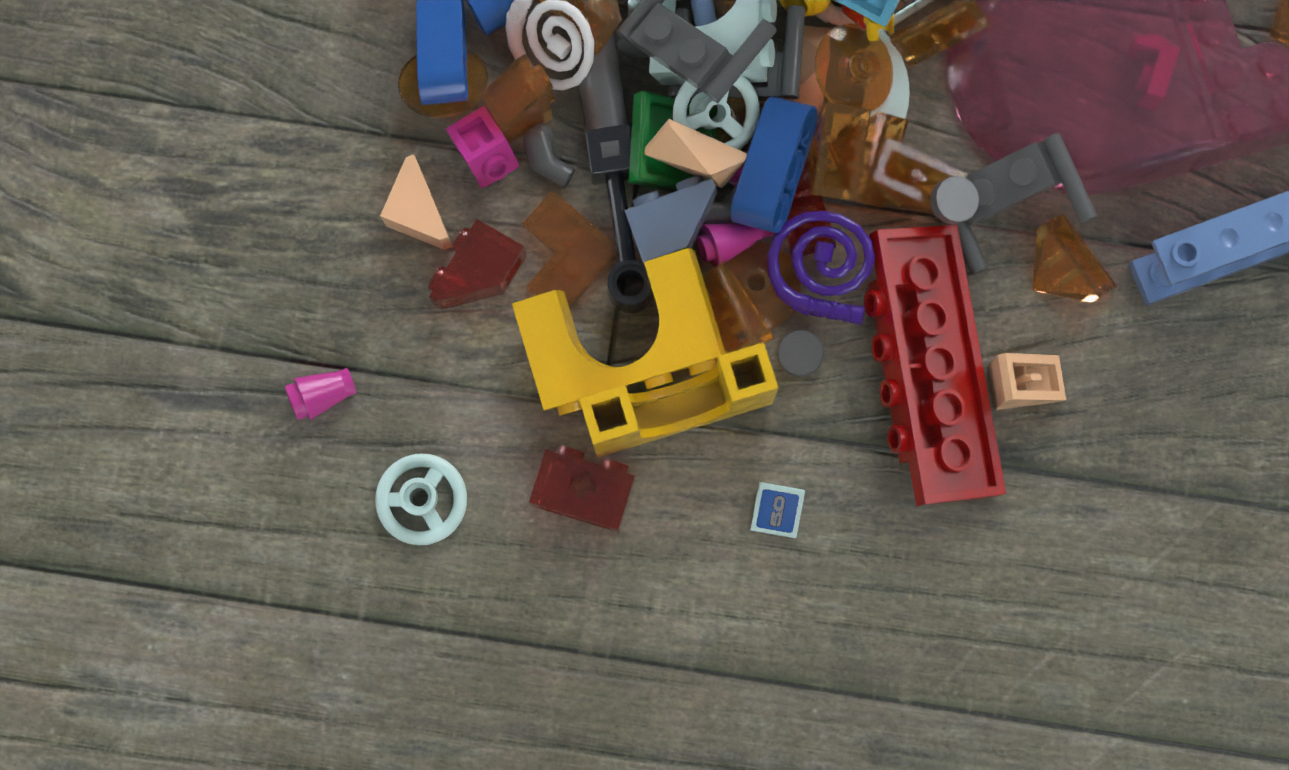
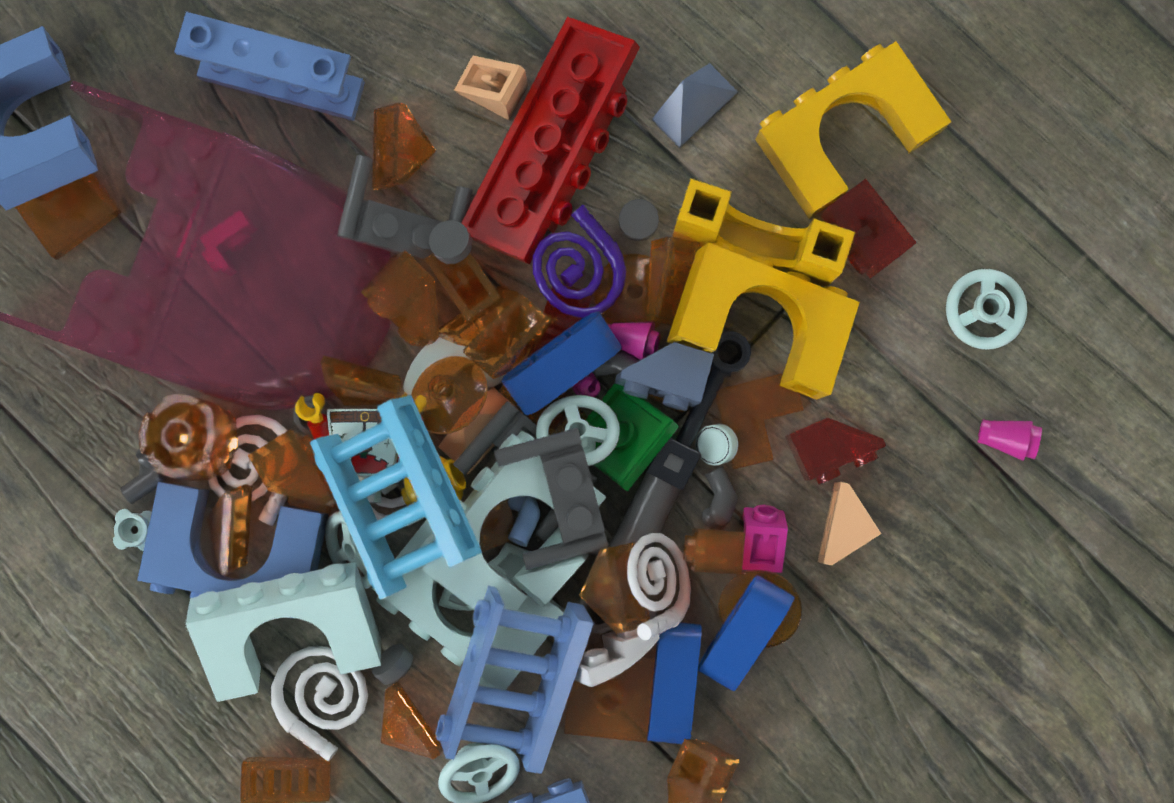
camera: 145 degrees left, 5 degrees up
light nougat slope [645,119,747,188] -> none
slope [750,482,805,539] -> none
none -> clear orange slope [361,250,439,348]
none -> sand blue slope [652,63,738,148]
none -> light aqua piece [695,423,739,466]
none -> yellow arch [755,41,951,219]

